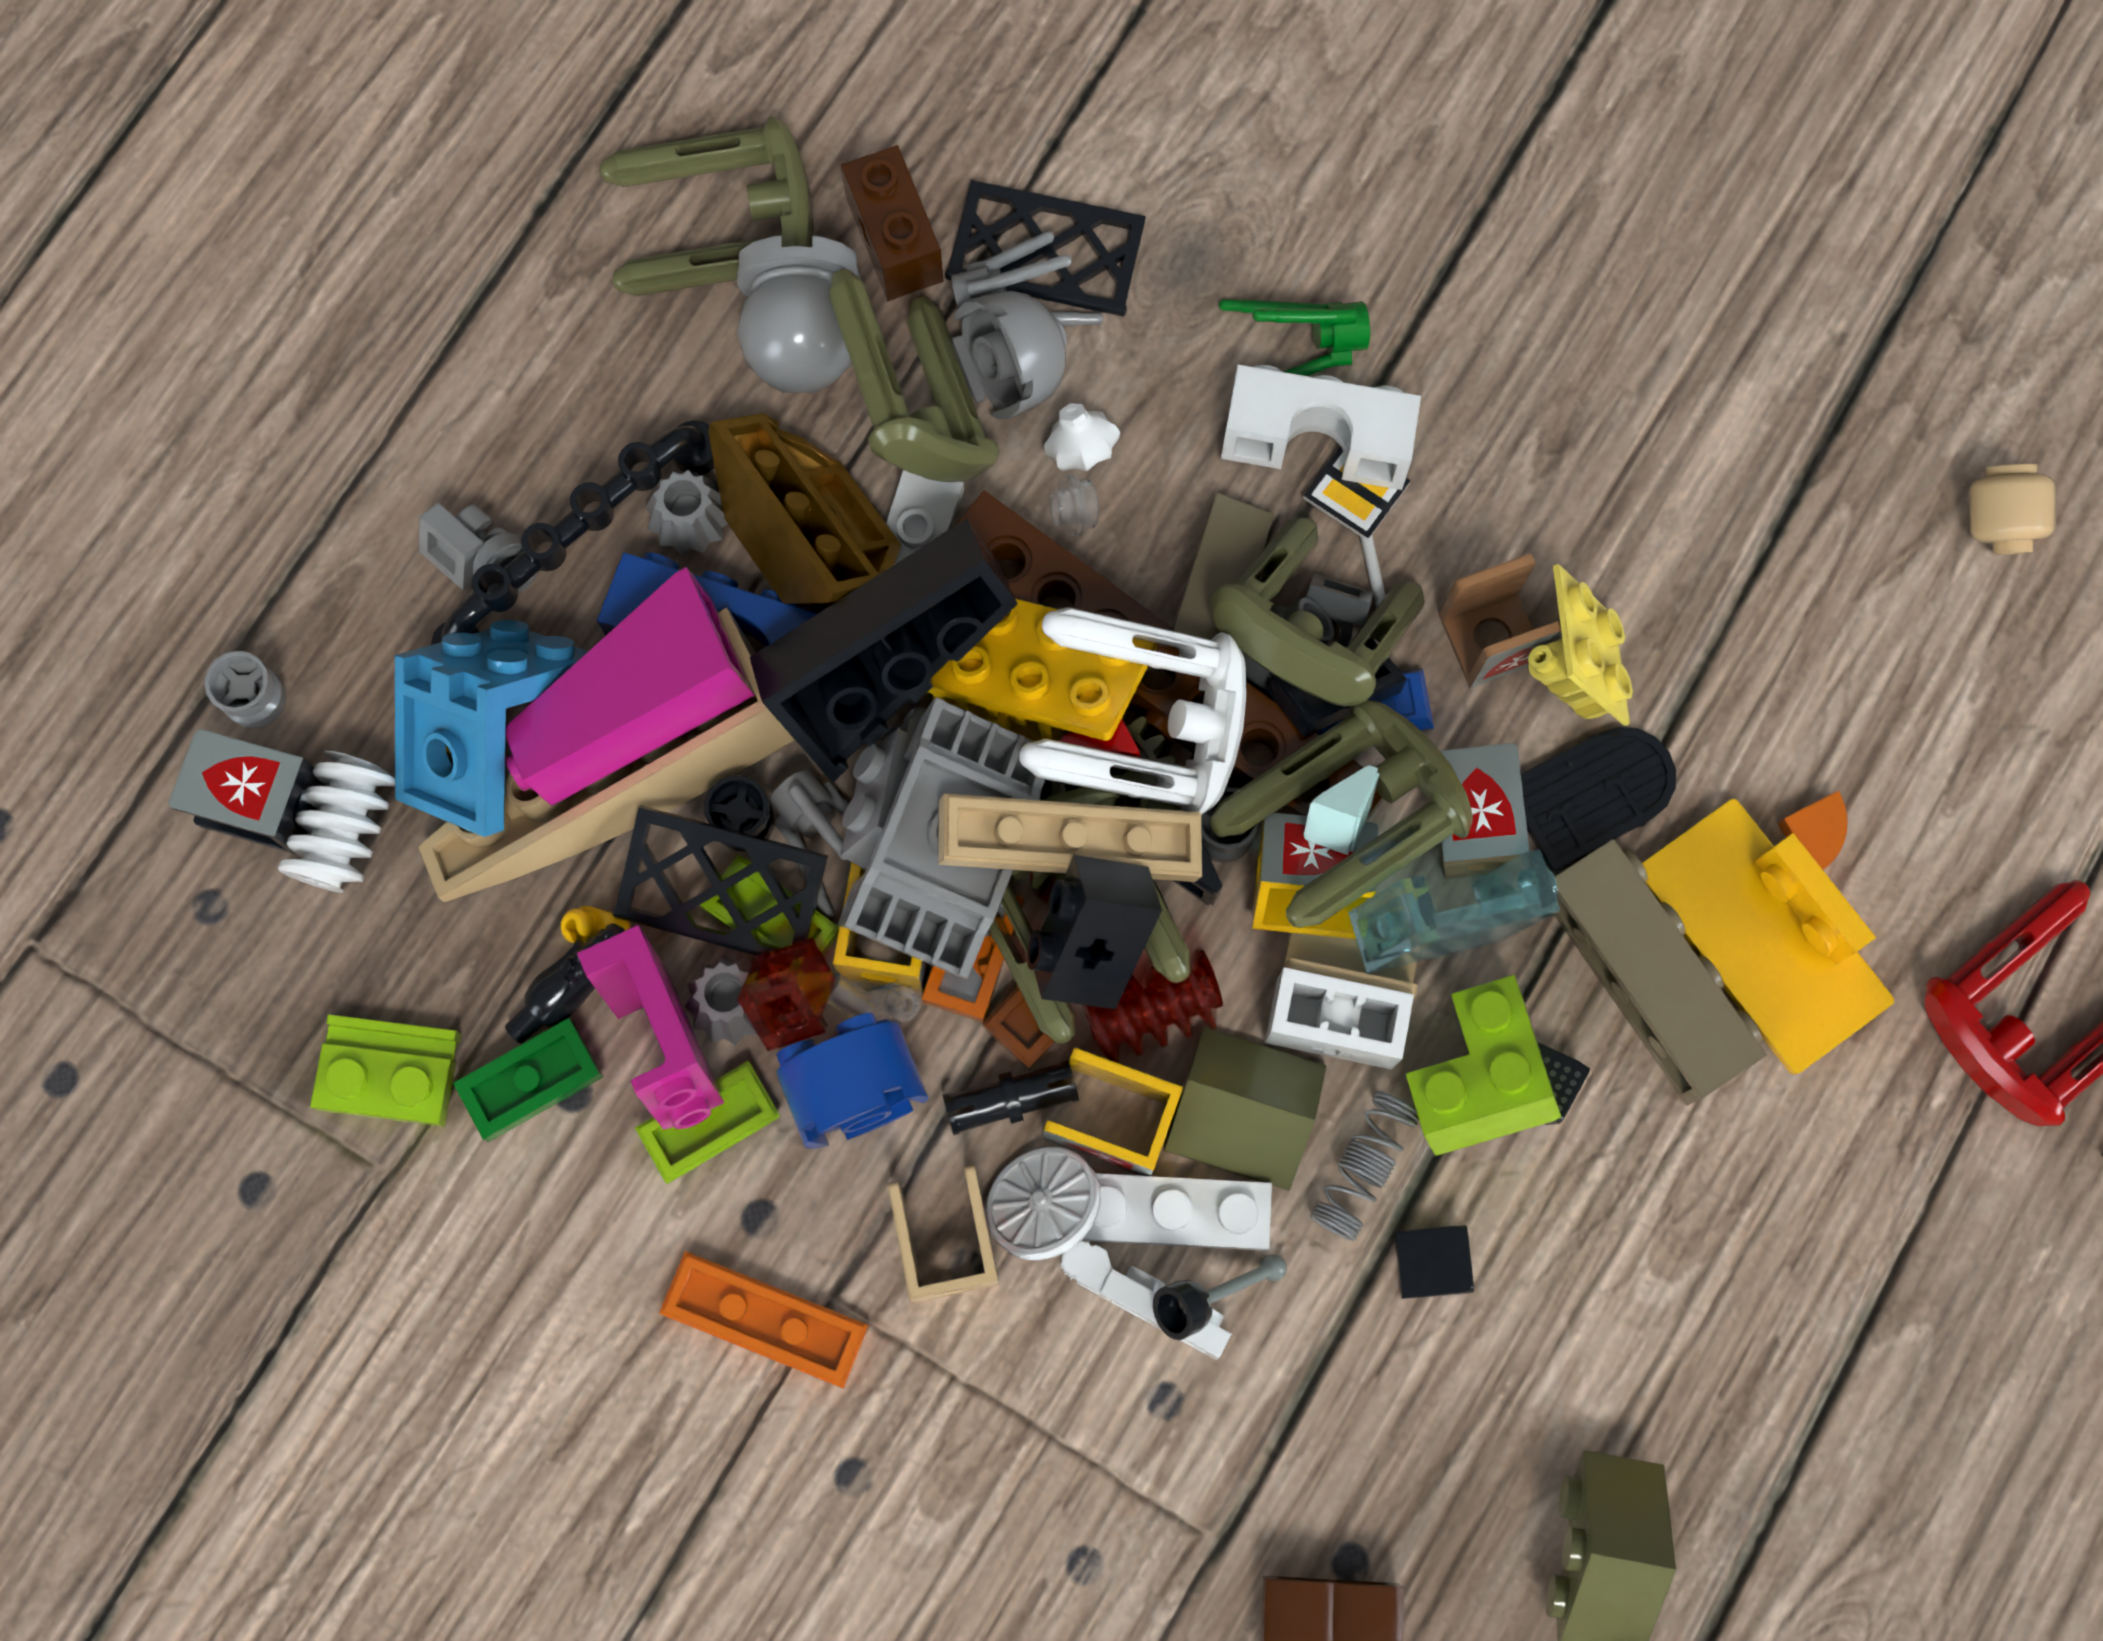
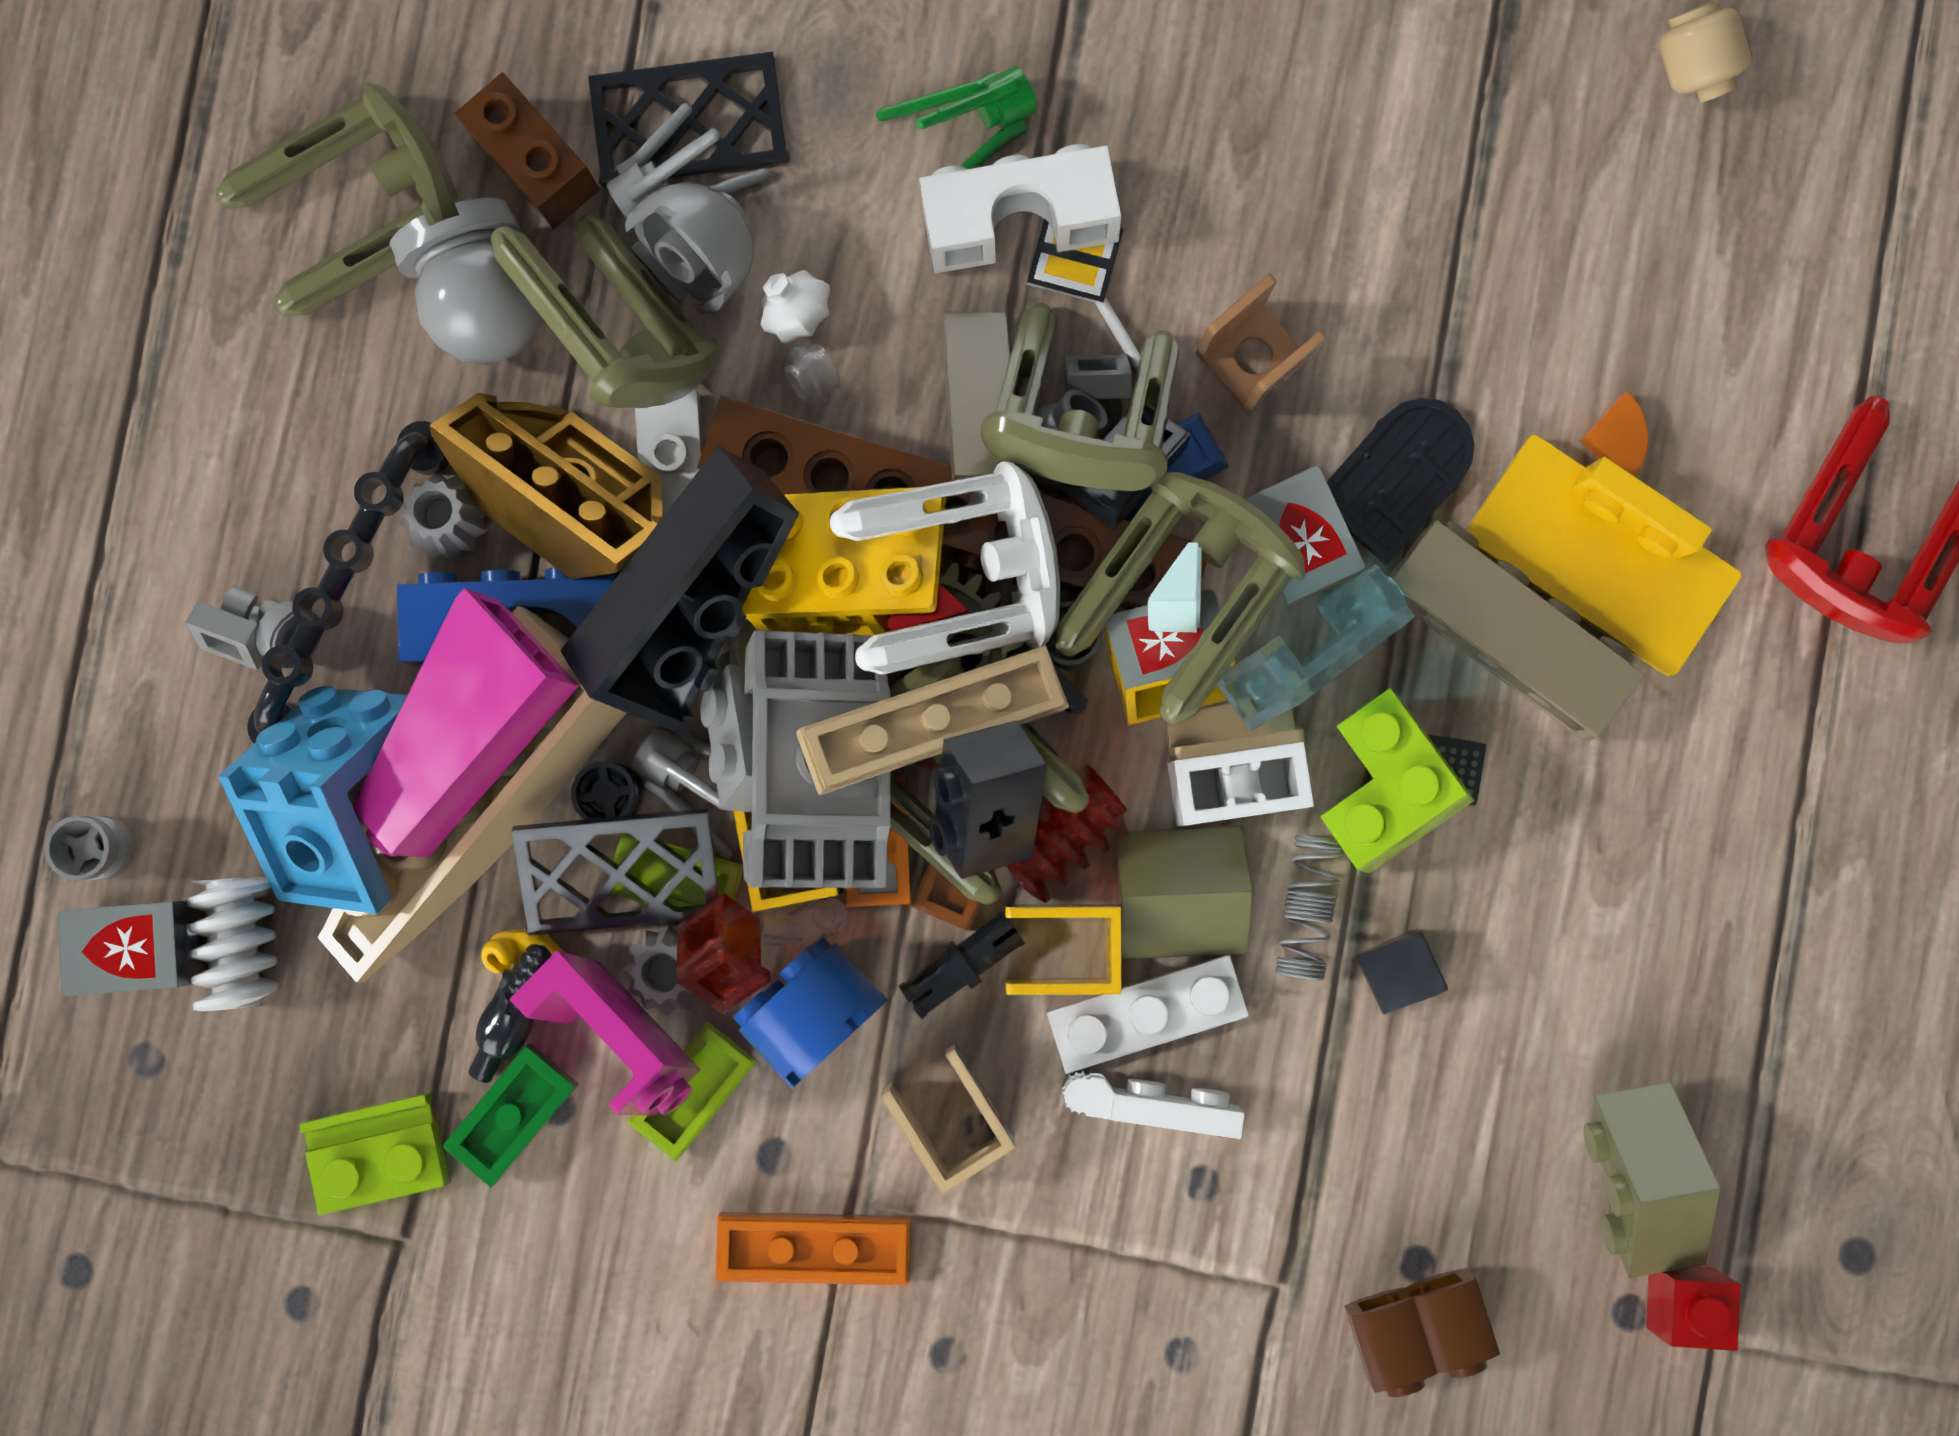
camera: 20 degrees left, 10 degrees up
white wheel [986,1147,1101,1260] -> none
black hinge [1153,1255,1287,1340] -> none
light yellow hinge [1528,564,1633,726] -> none

